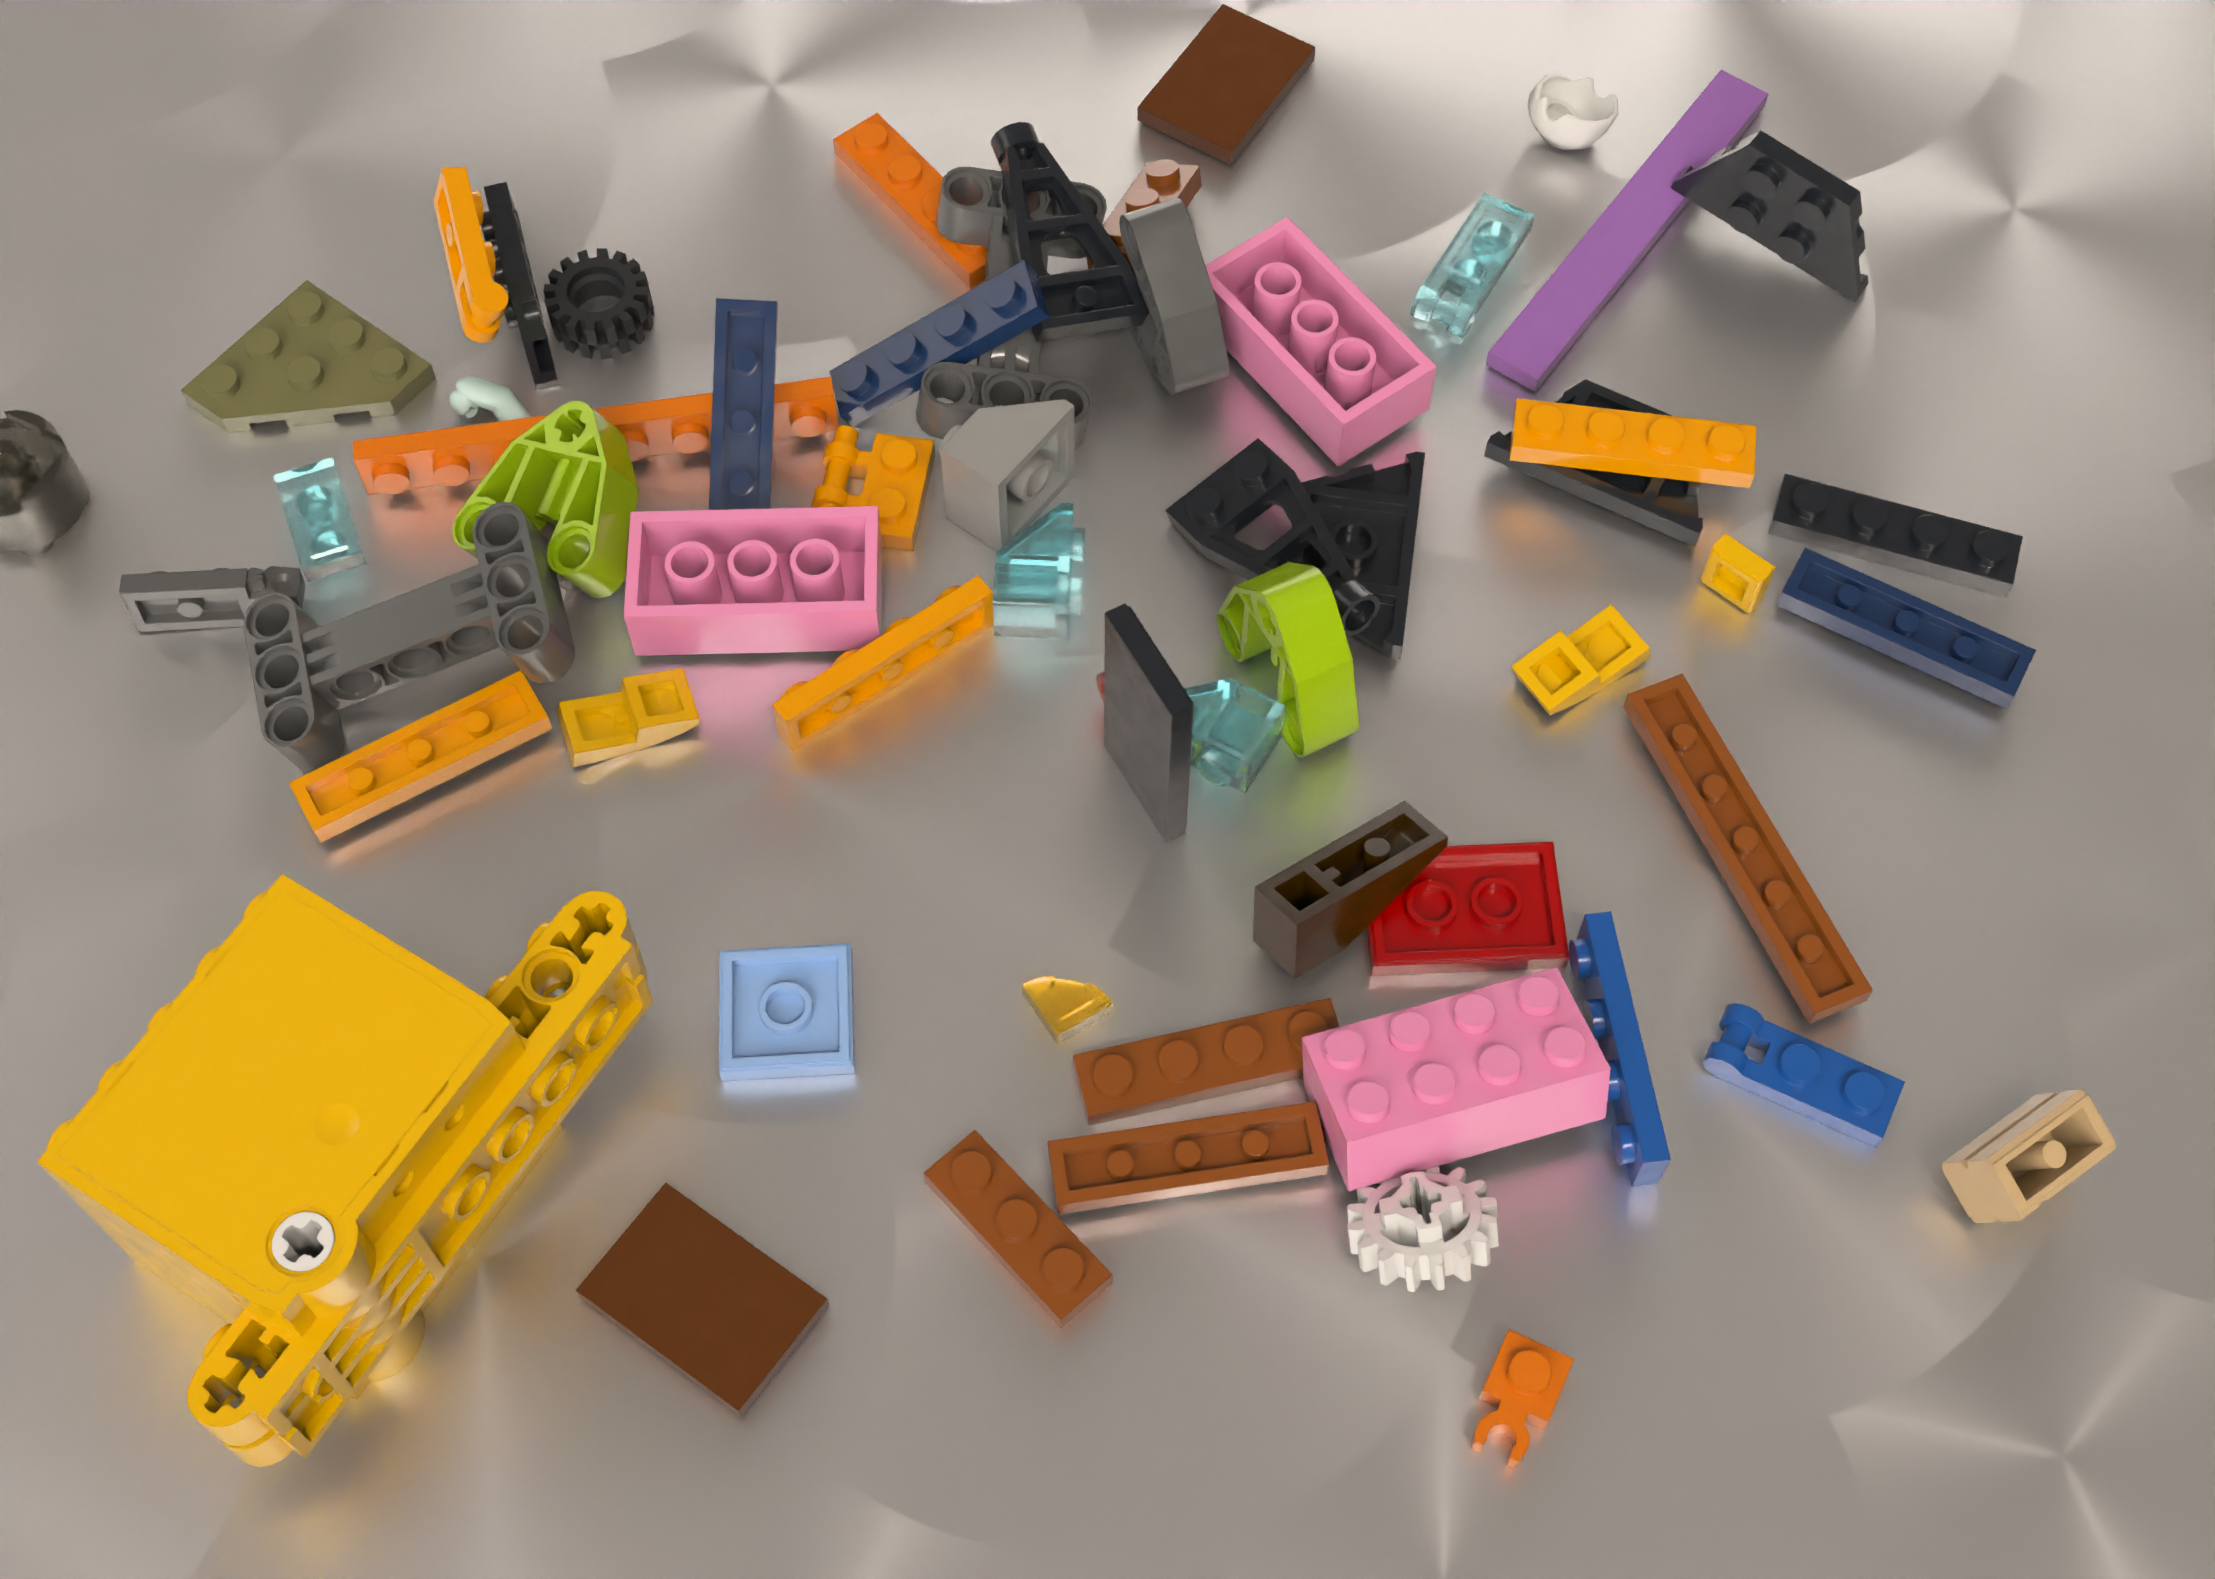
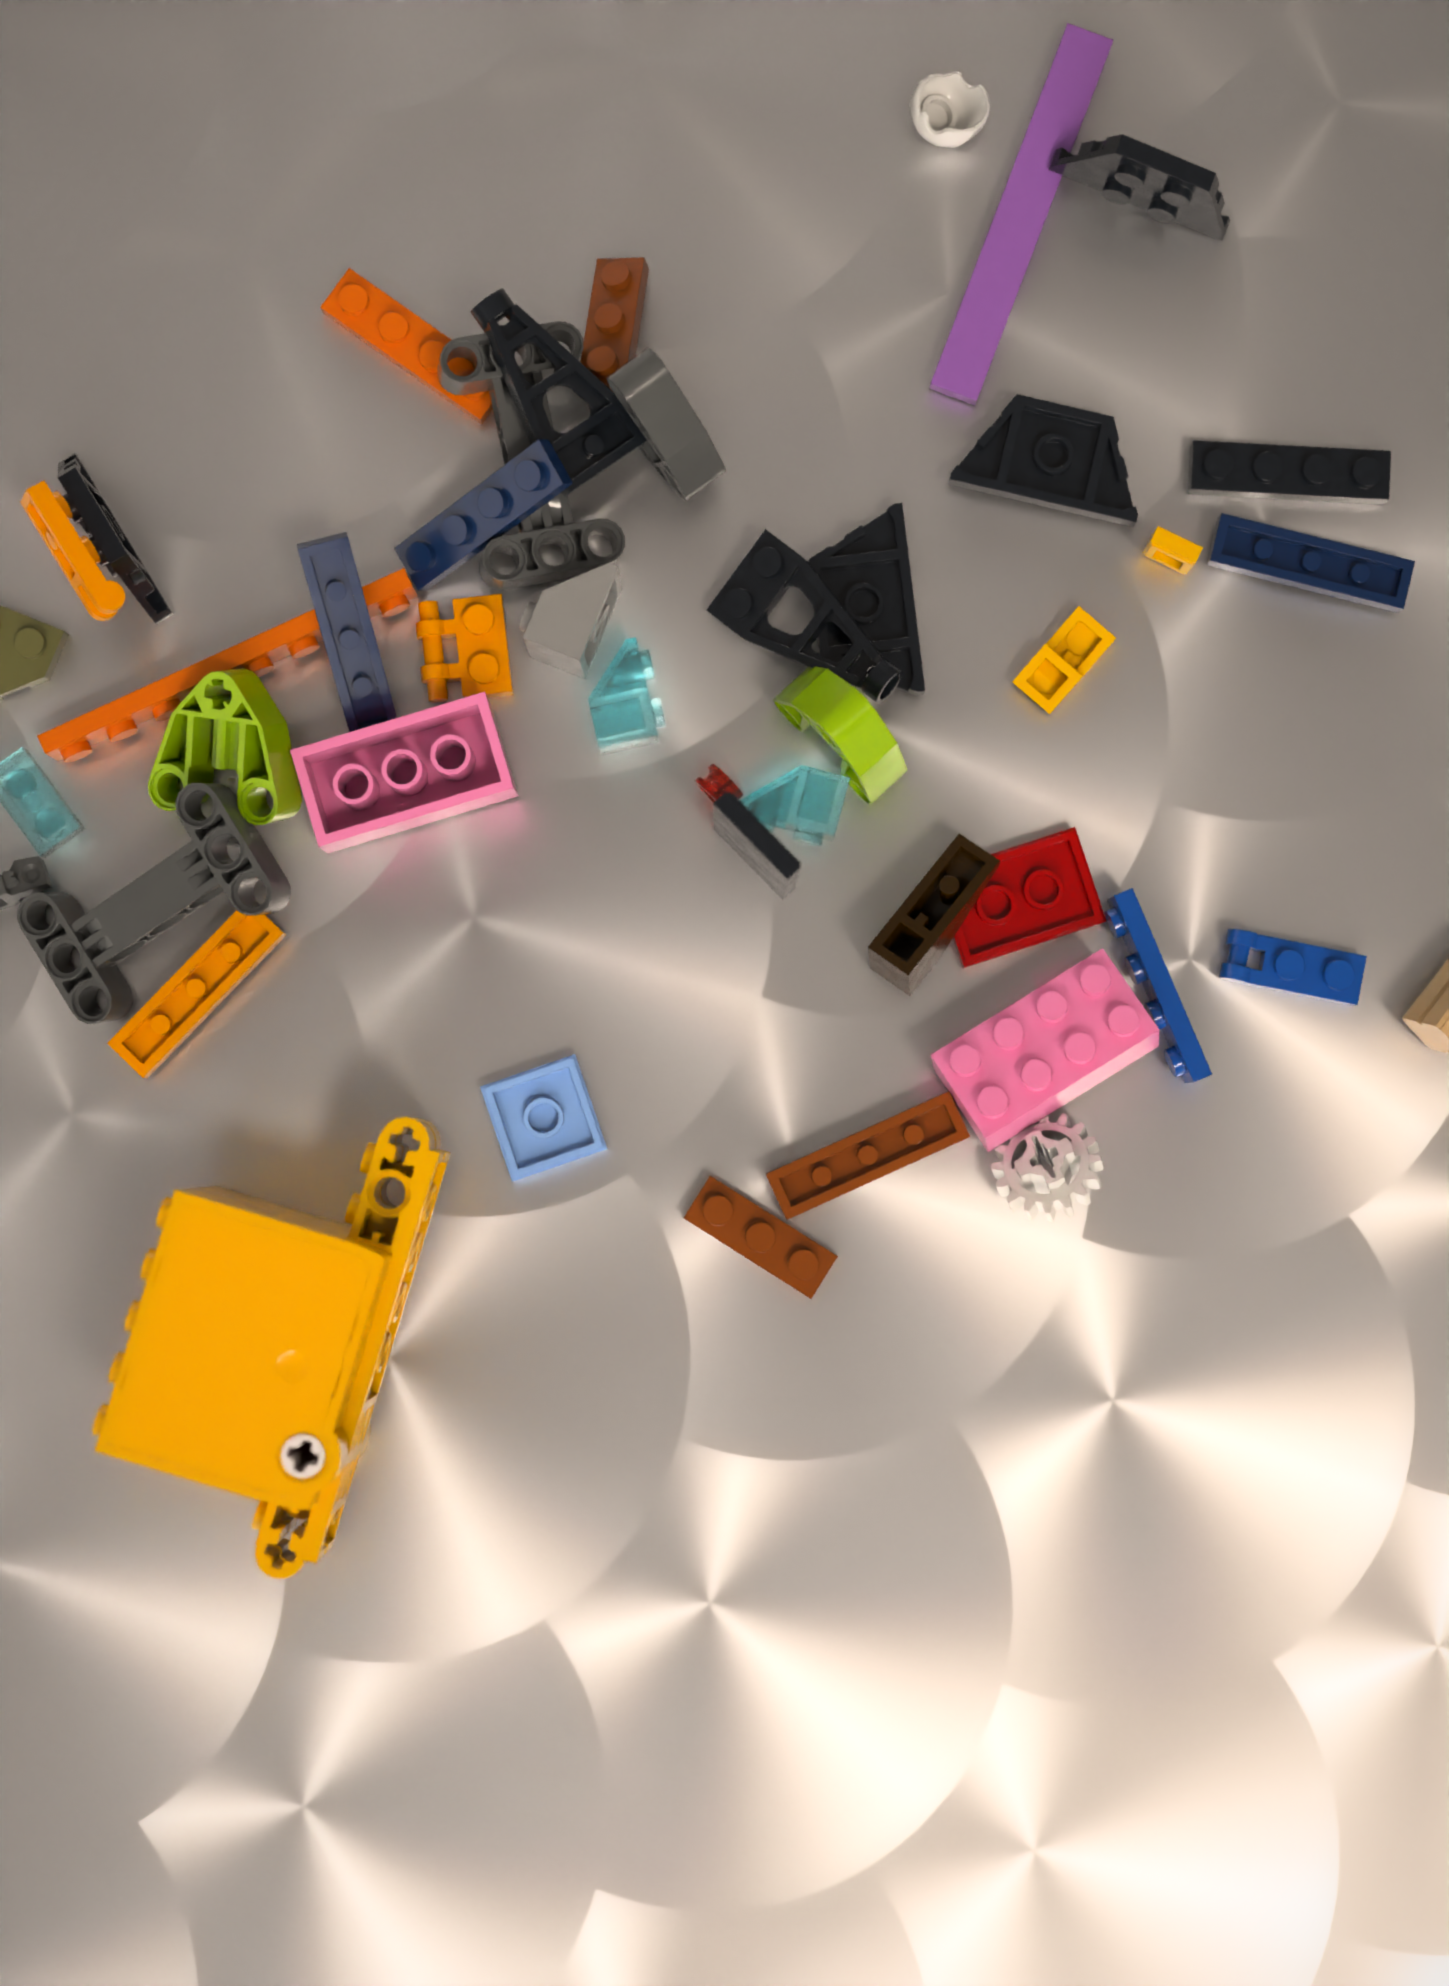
camera: 15 degrees left, 25 degrees up
light aqua arm [449,375,532,421] -> none
black tyre [543,248,655,359] -> none
yellow slope [557,668,700,767] -> none
reddish brown tile [576,1183,829,1418] -> none
light orange plate [772,575,995,753] -> none
clear yellow tile [1022,976,1113,1045] -> none
dark orange plate [1073,998,1339,1126] -> none
reddish brown tile [1137,4,1315,165] -> none
bright pink brick [1205,217,1437,467] -> none
clear light blue plate [1410,193,1535,339] -> none
orange plate [1471,1329,1574,1469] -> none
light orange plate [1509,398,1756,488] -> none
dark orange plate [1623,674,1873,1024] -> none

